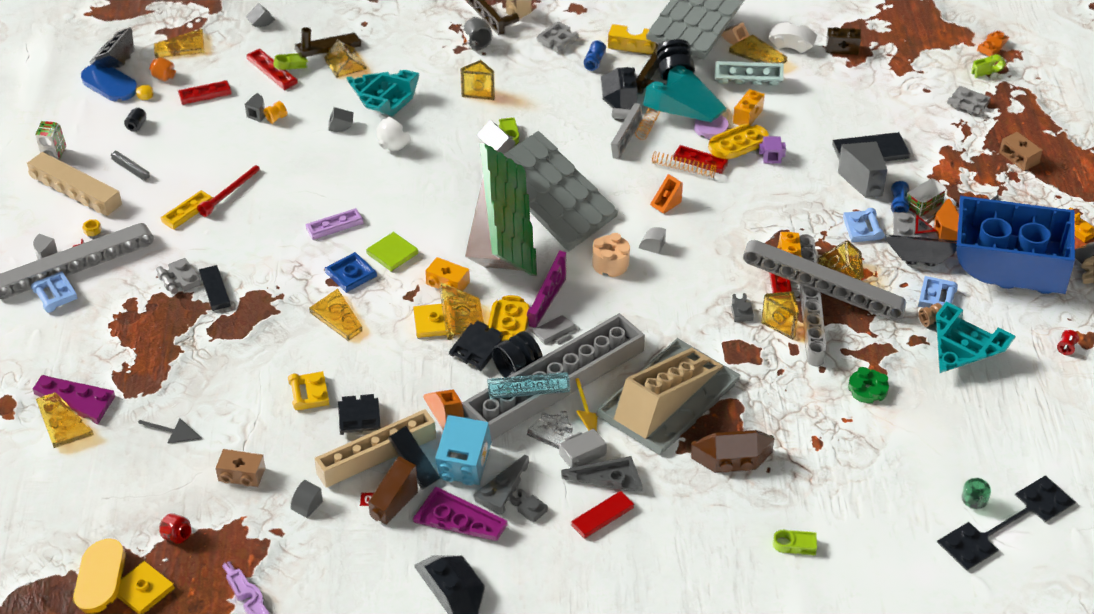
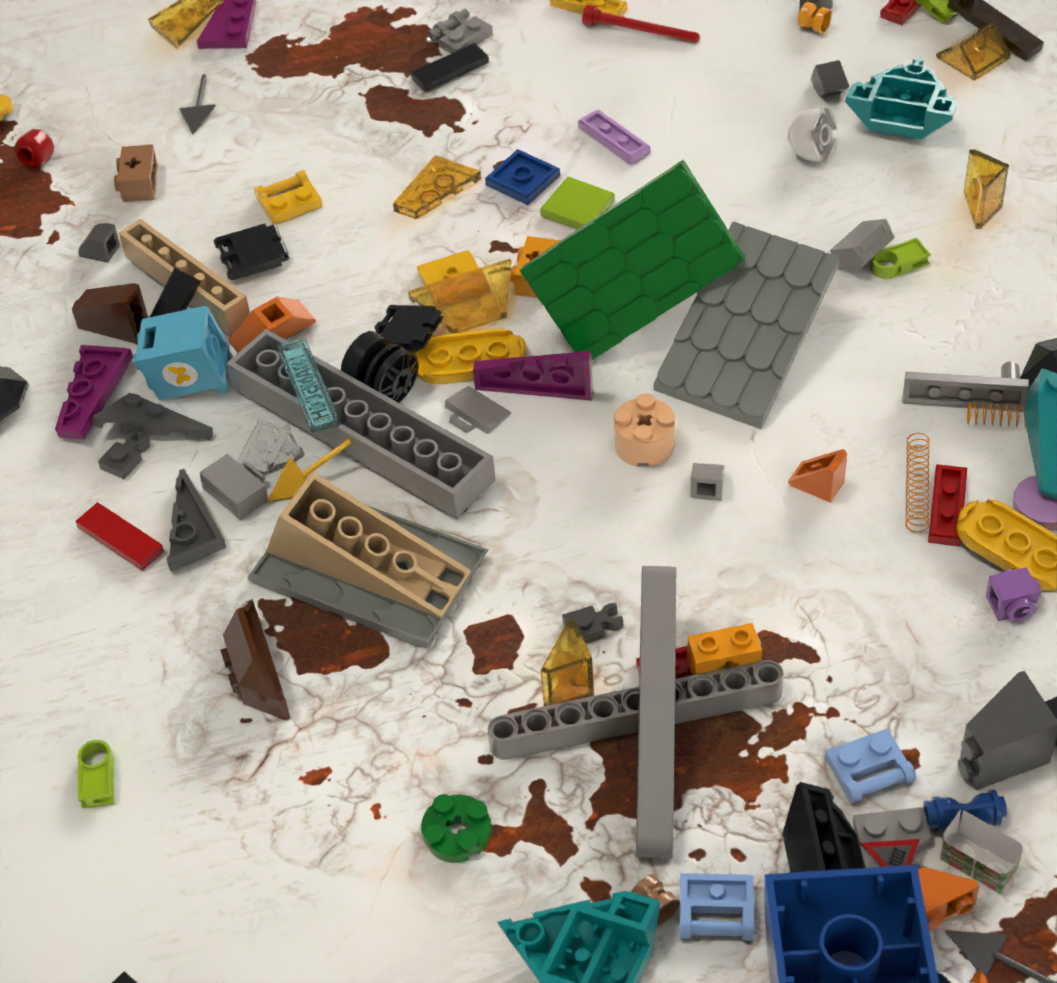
camera: 80 degrees right, 5 degrees up
clear yellow slope [818,240,864,280] -> none

